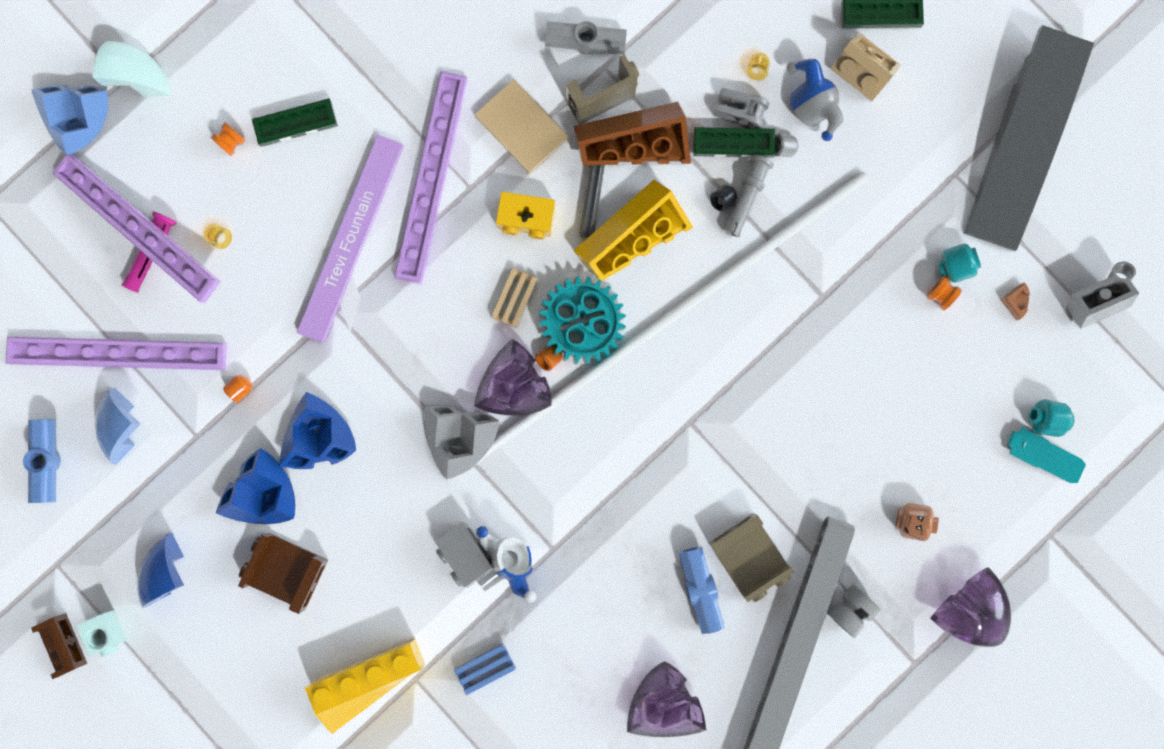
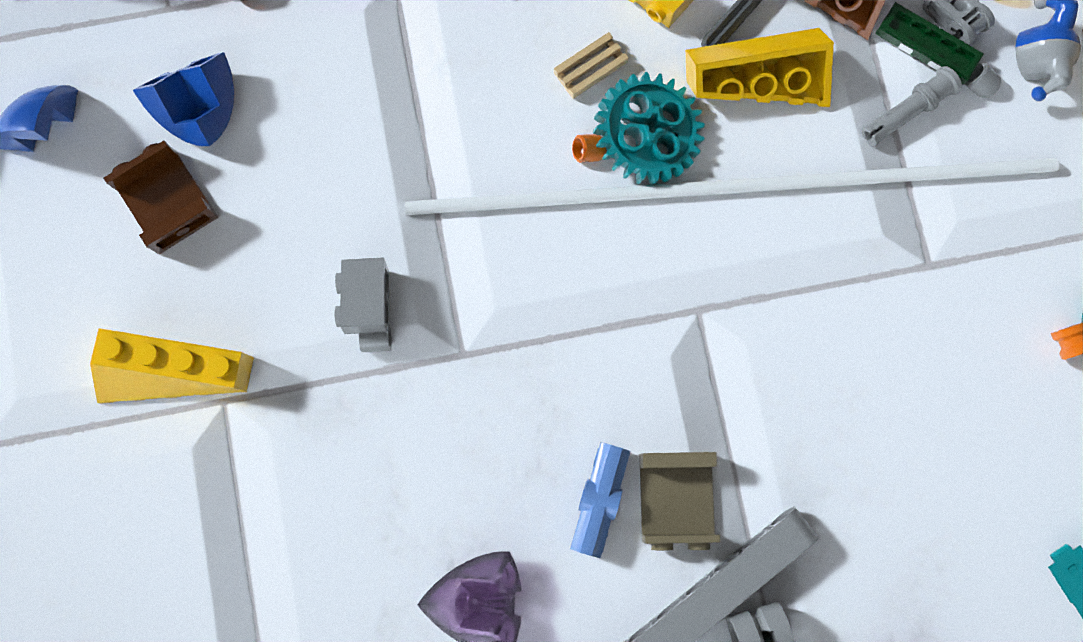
camera: 30 degrees right, 5 degrees down
blue brick [279,392,356,469] -> none
light grey brick [424,406,499,480] -> none
medium blue tile [454,643,516,695] -> none
clear purple brick [474,339,552,416] -> none
white piece [476,526,536,603] -> none
black piece [710,185,737,212] -> none
nougat head [896,503,939,541] -> none

